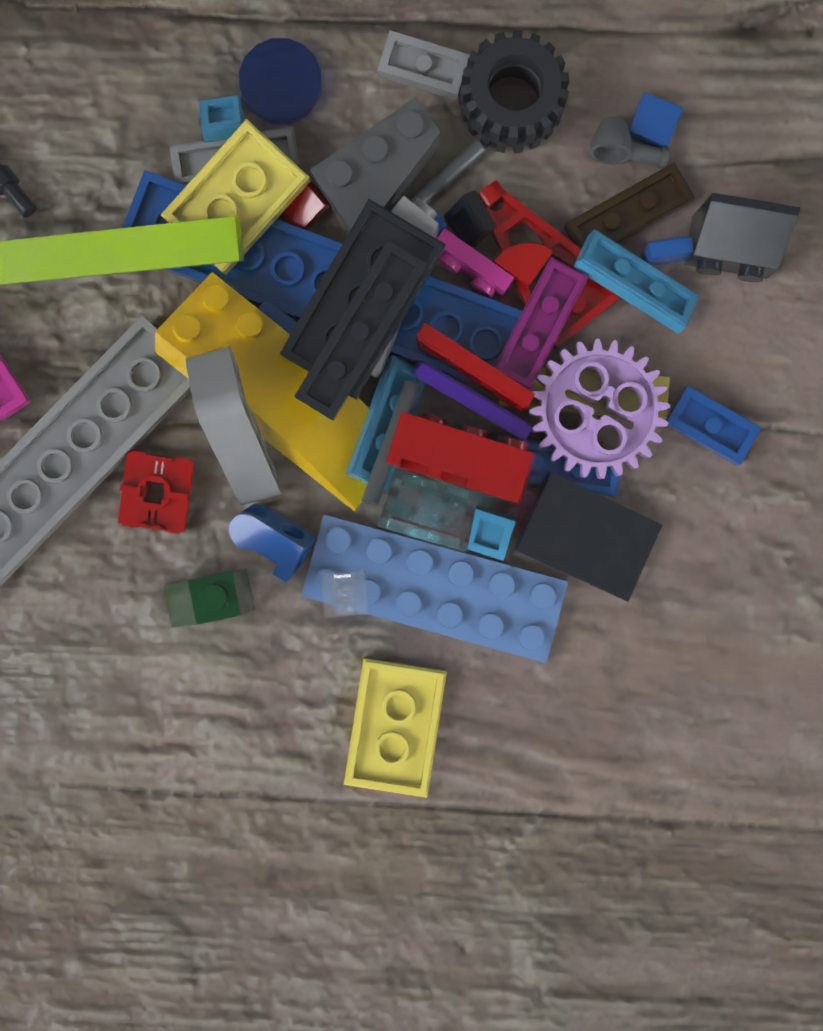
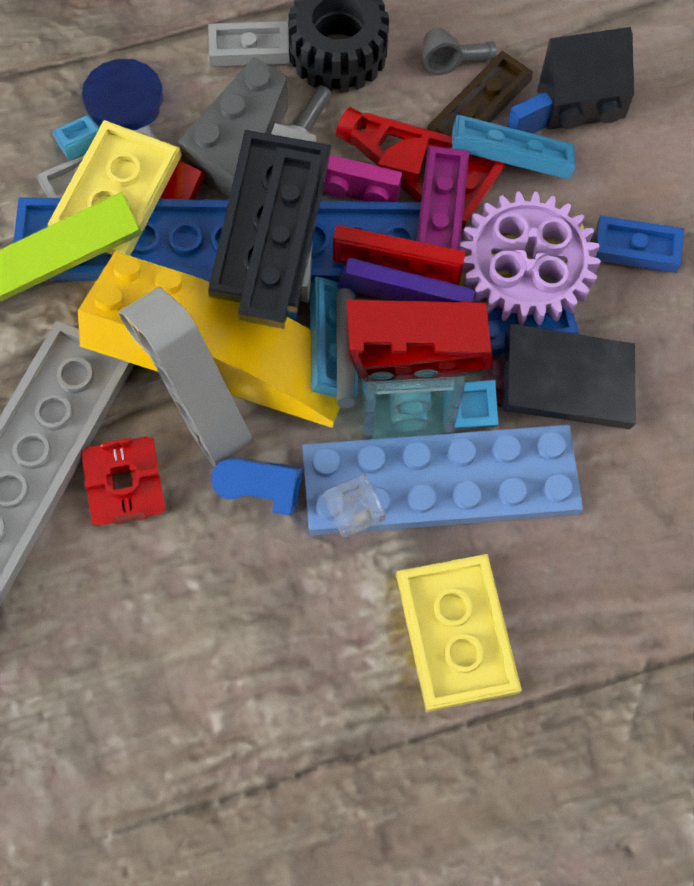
camera: 25 degrees left, 20 degrees down
dark green slope [163,569,255,627] -> none
black tile [444,190,497,248] -> none
blue tile [629,92,683,148] -> none

